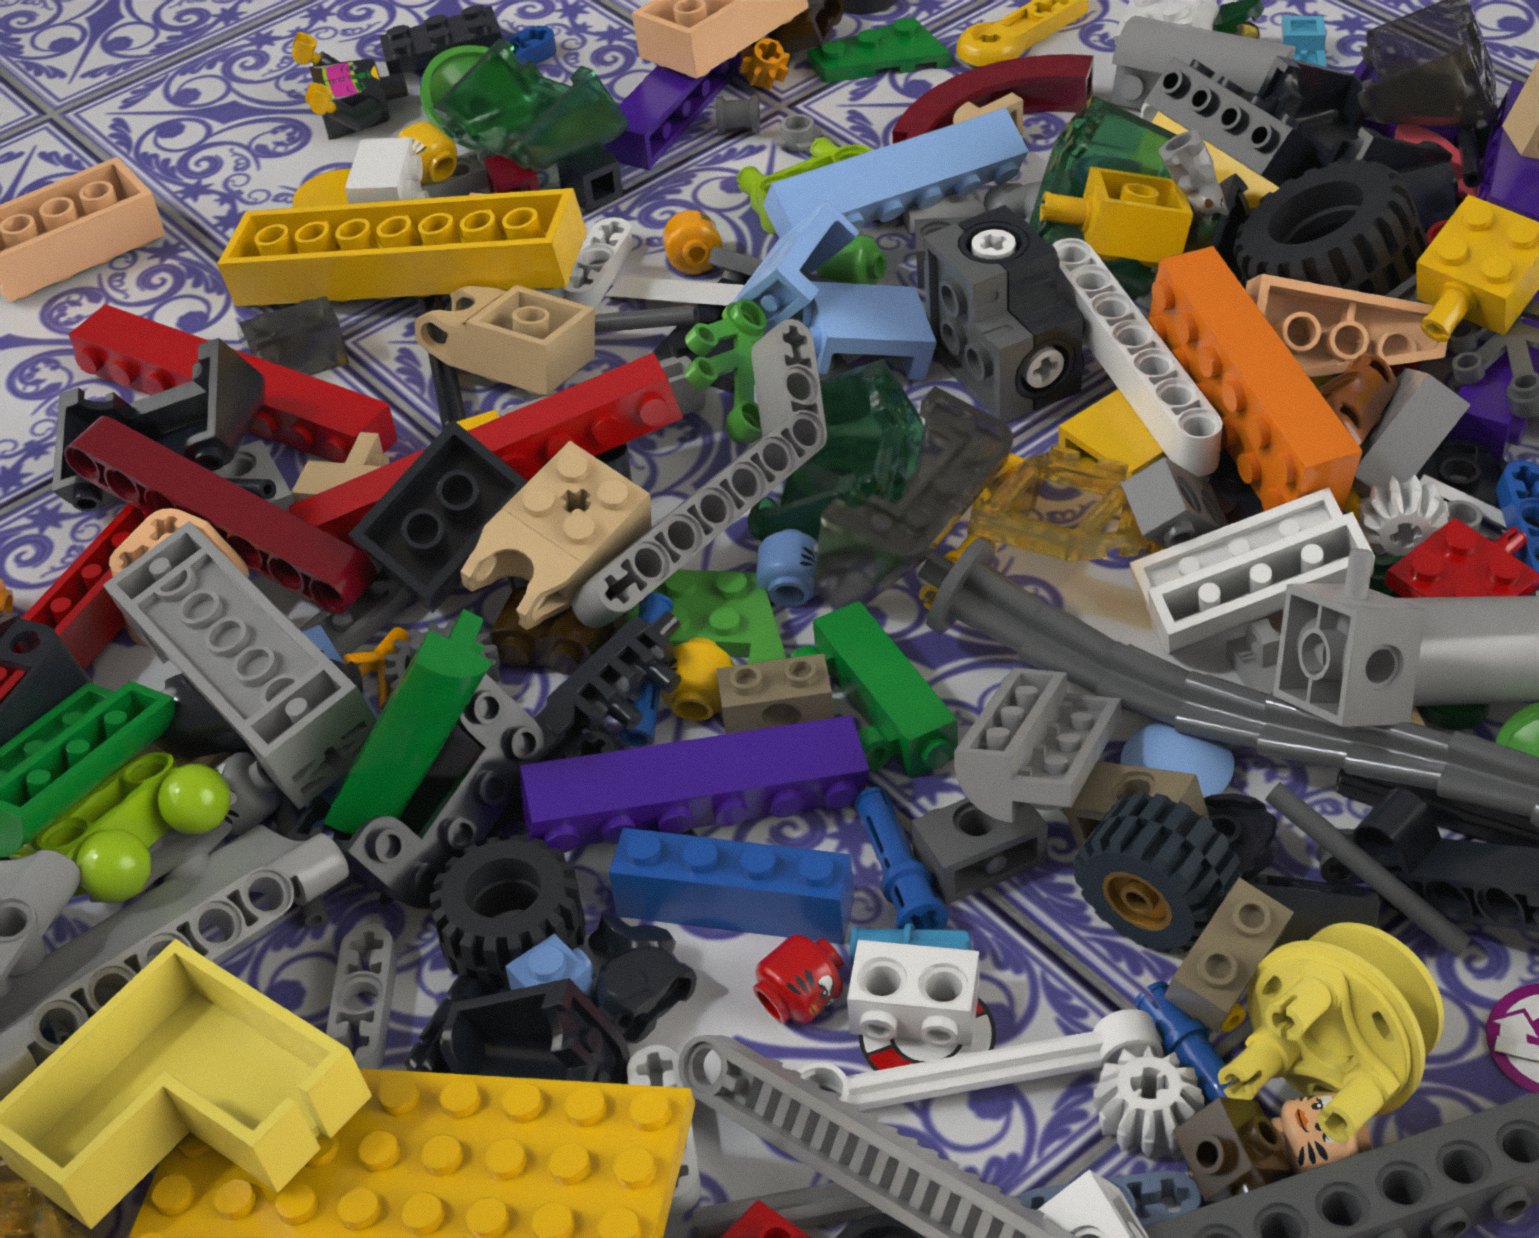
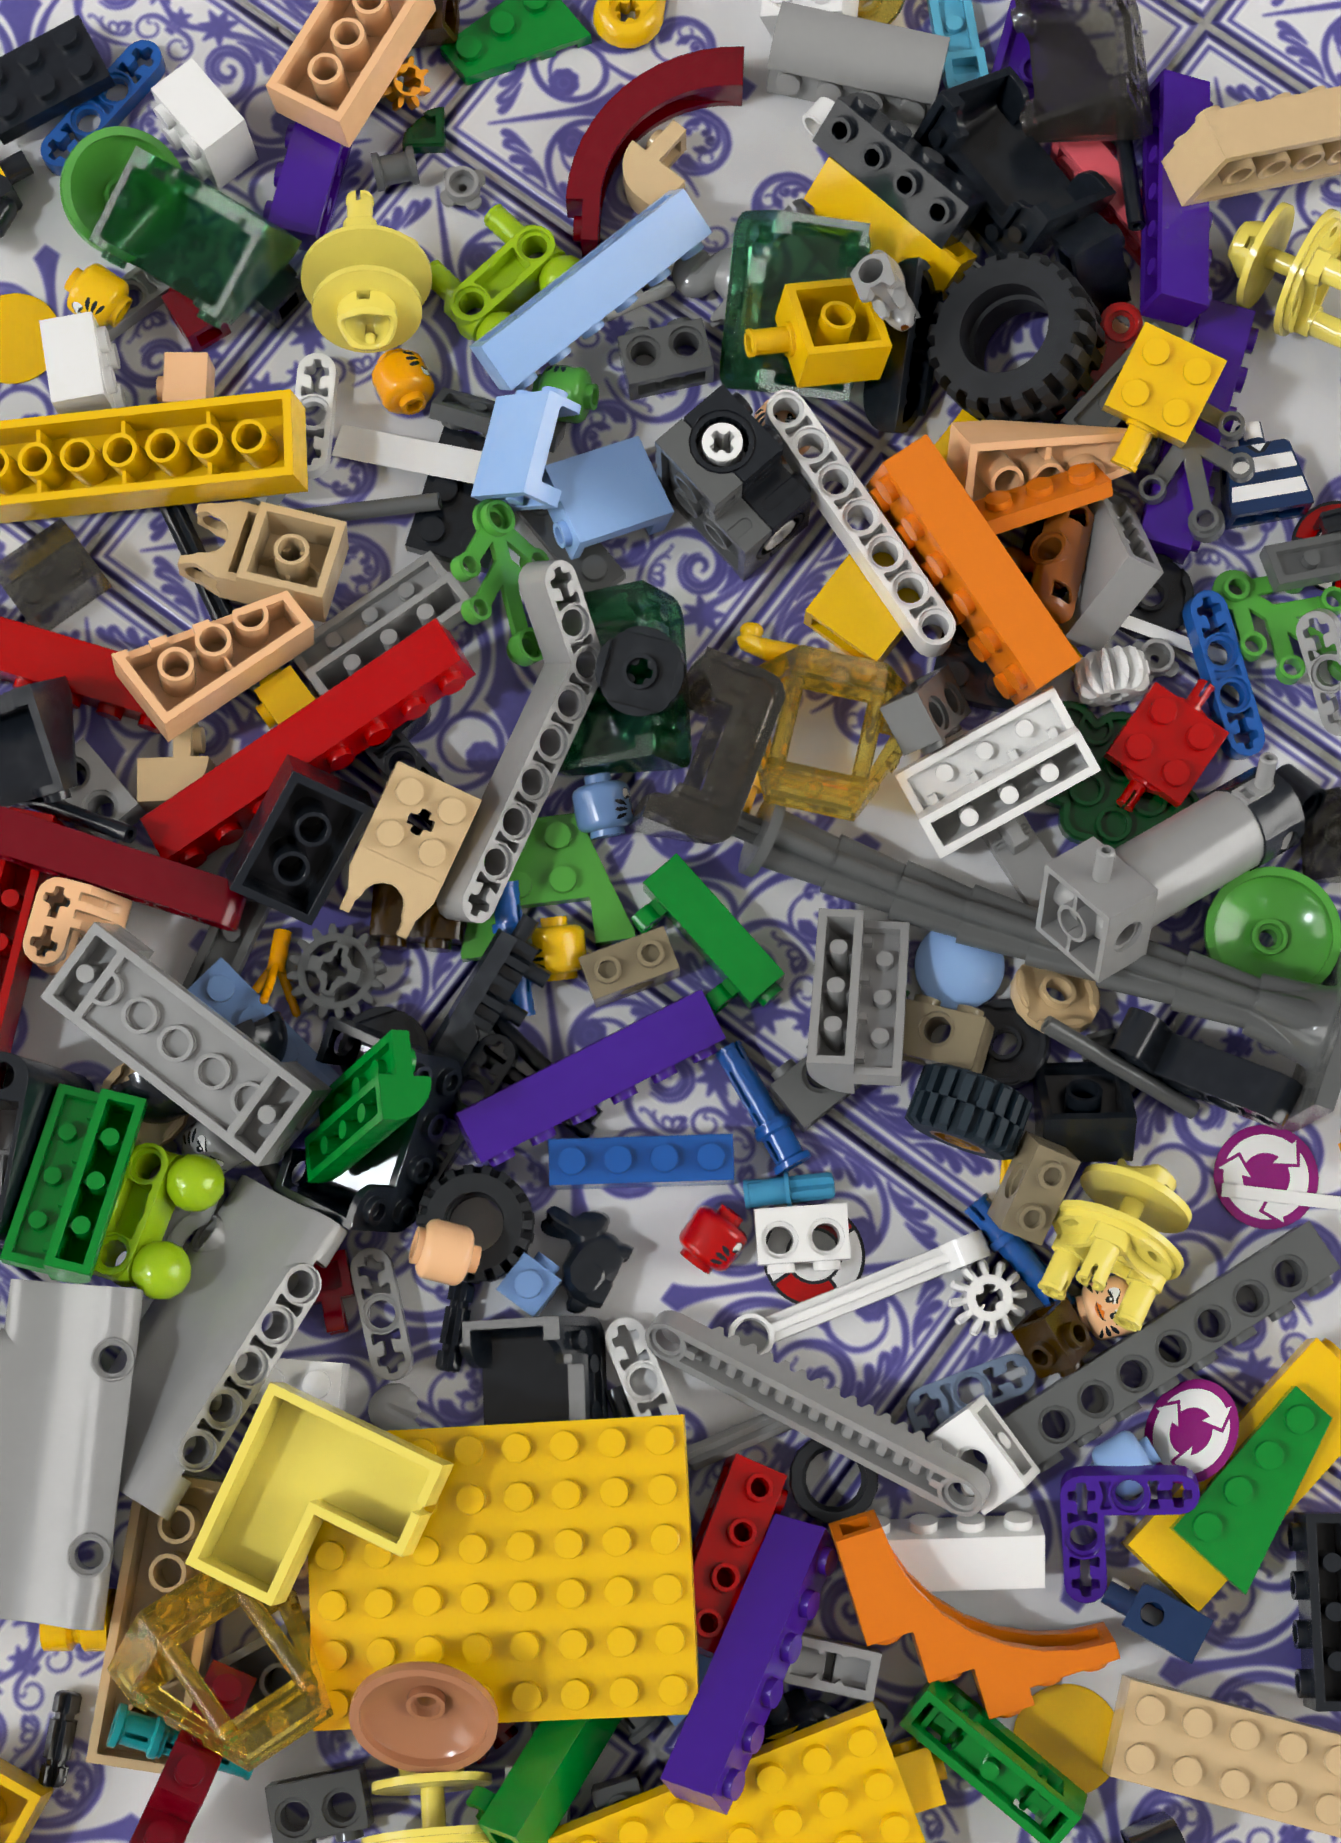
camera: 15 degrees left, 35 degrees up
none -> light nougat wedge [111,590,314,742]
none -> white brick [151,58,259,189]
none -> light yellow piece [301,190,432,353]
none -> dark red plate [313,1249,355,1336]
none -> dark green tile [402,107,446,154]
none -> light nougat head [409,1219,482,1286]
none -> black plate [595,626,687,717]
none -> orange plate [973,462,1113,535]
none -> tan tile [1010,963,1100,1034]

